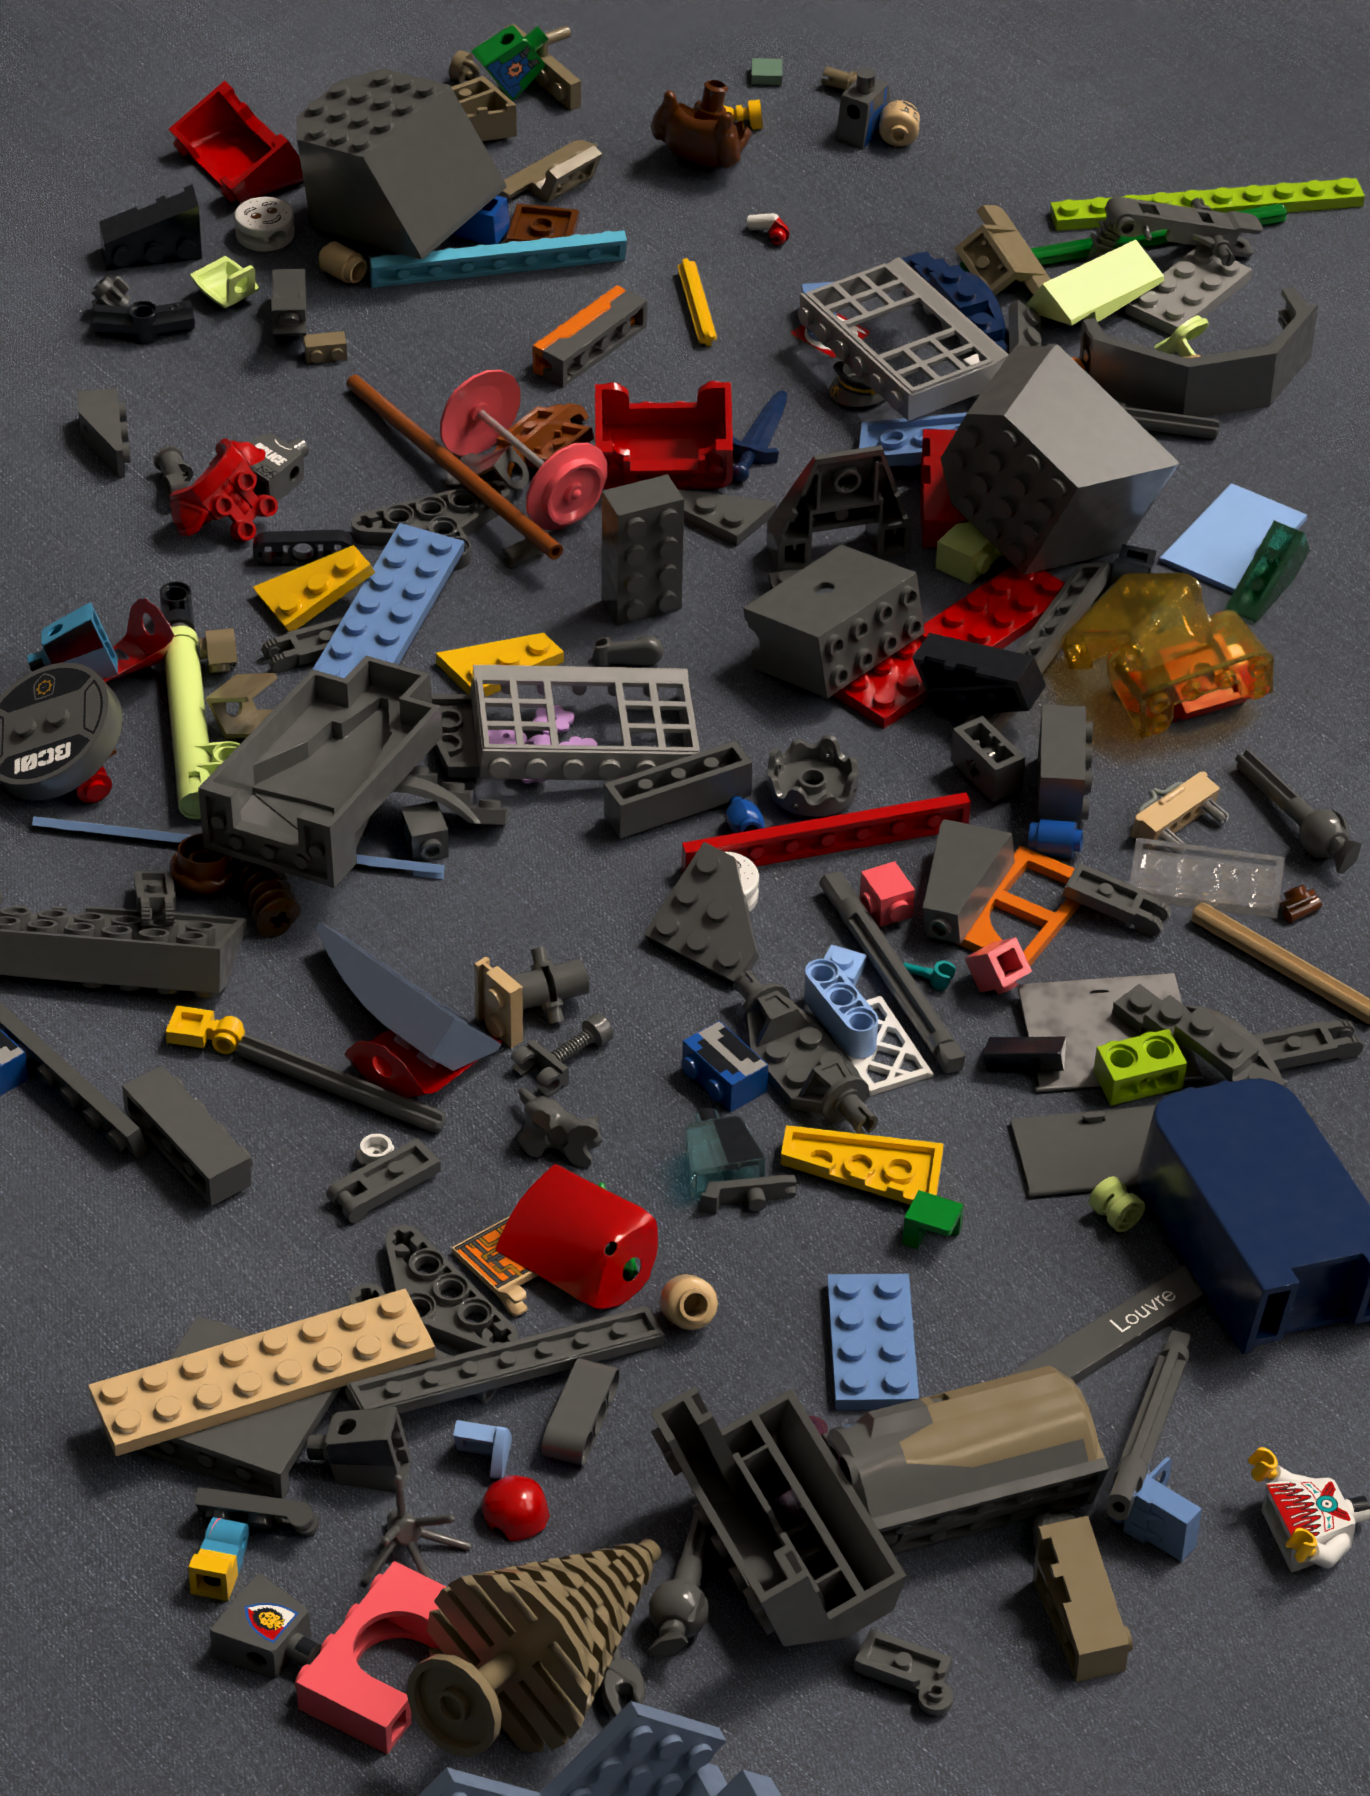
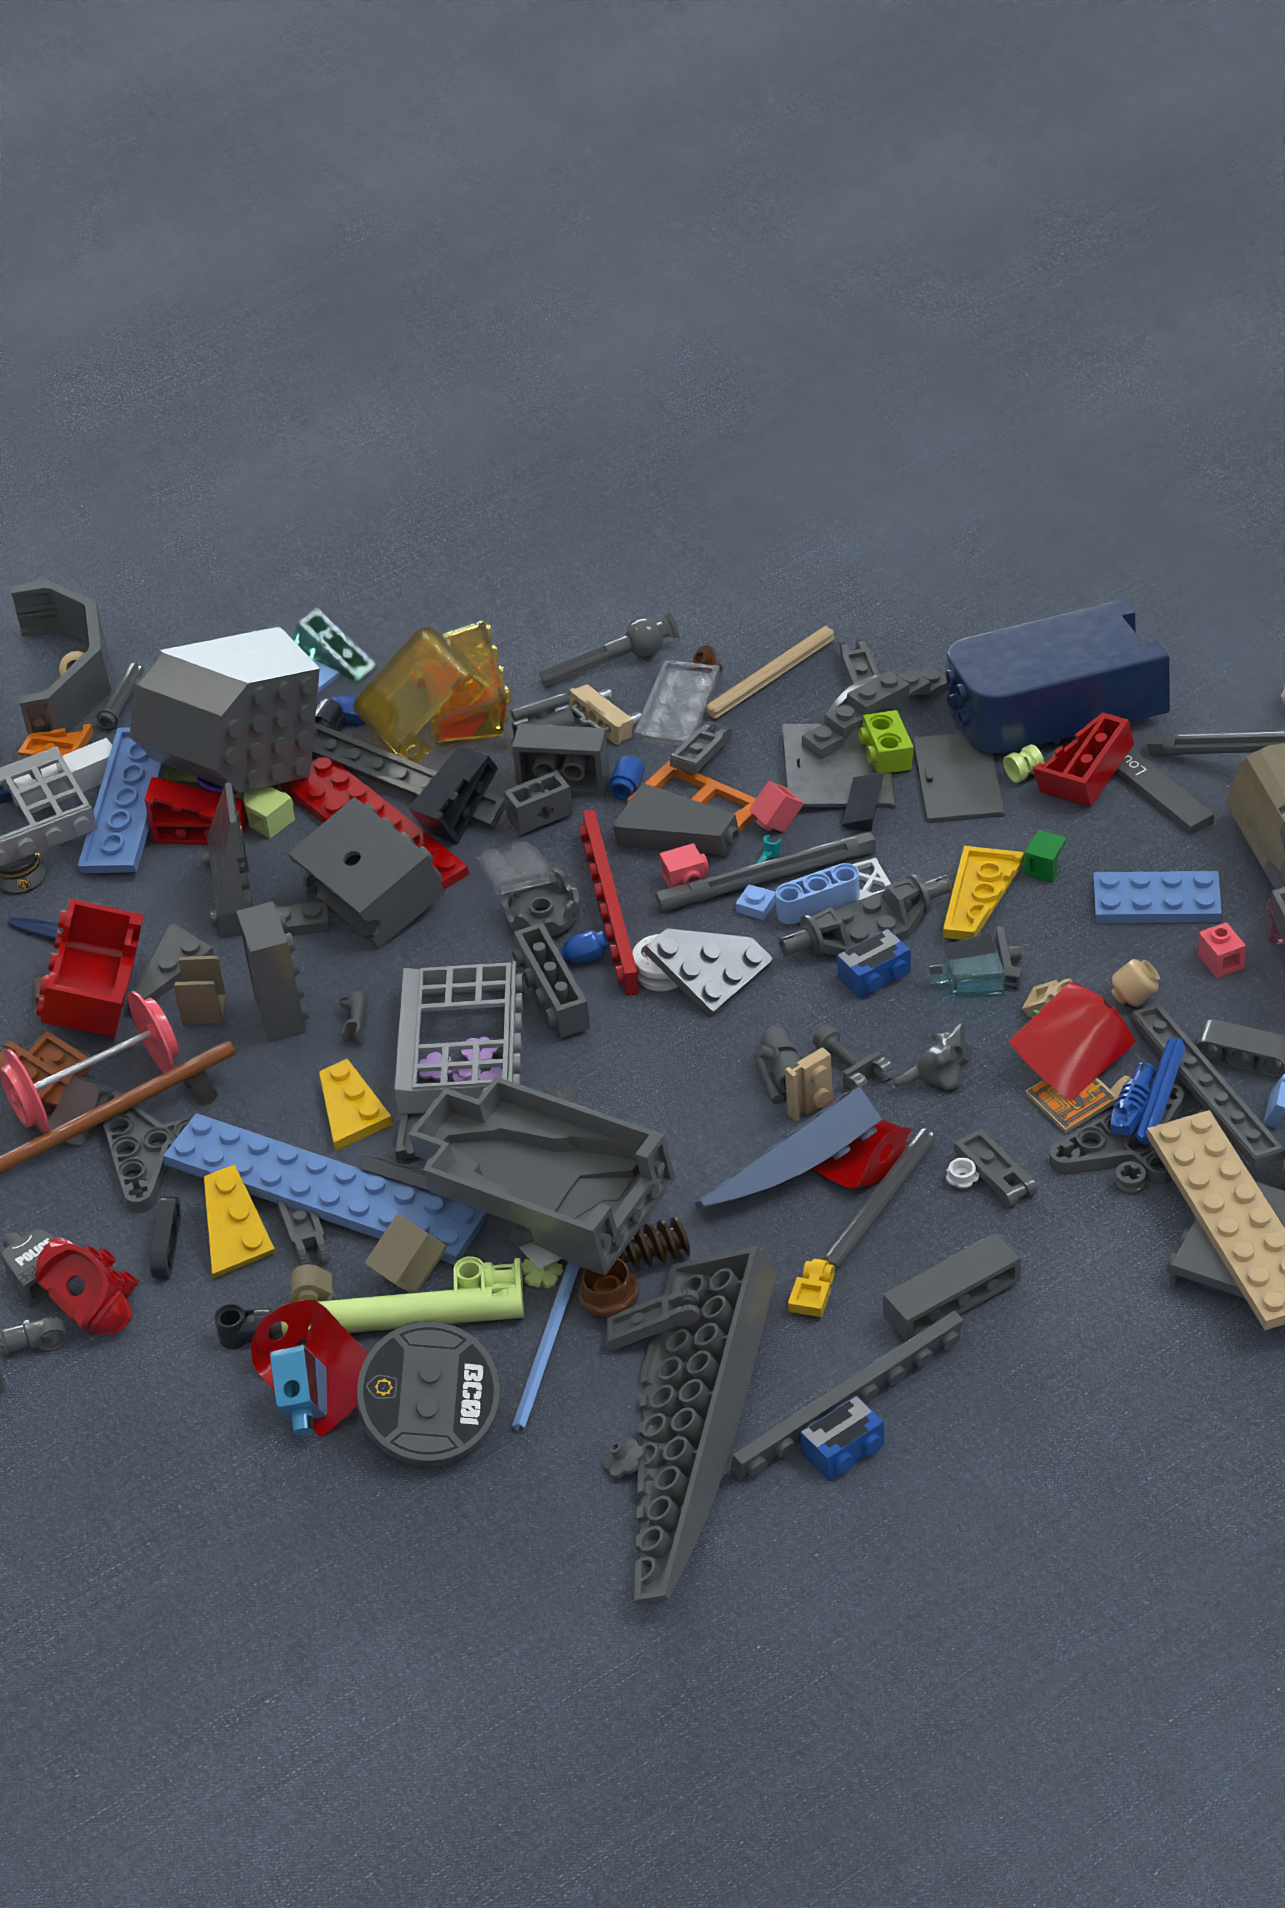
camera: 80 degrees left, 0 degrees up
yellowish green piece [1154,315,1209,357] -> none
none -> clear plate [475,842,556,895]
none -> dark grey pin [511,693,576,738]
none -> tan plate [1022,978,1073,1018]
none -> red wedge [1033,712,1134,807]
none -> blue hinge [1110,1062,1156,1135]
none -> blue axle [1135,1038,1186,1145]
none -> coral brick [1198,922,1246,978]

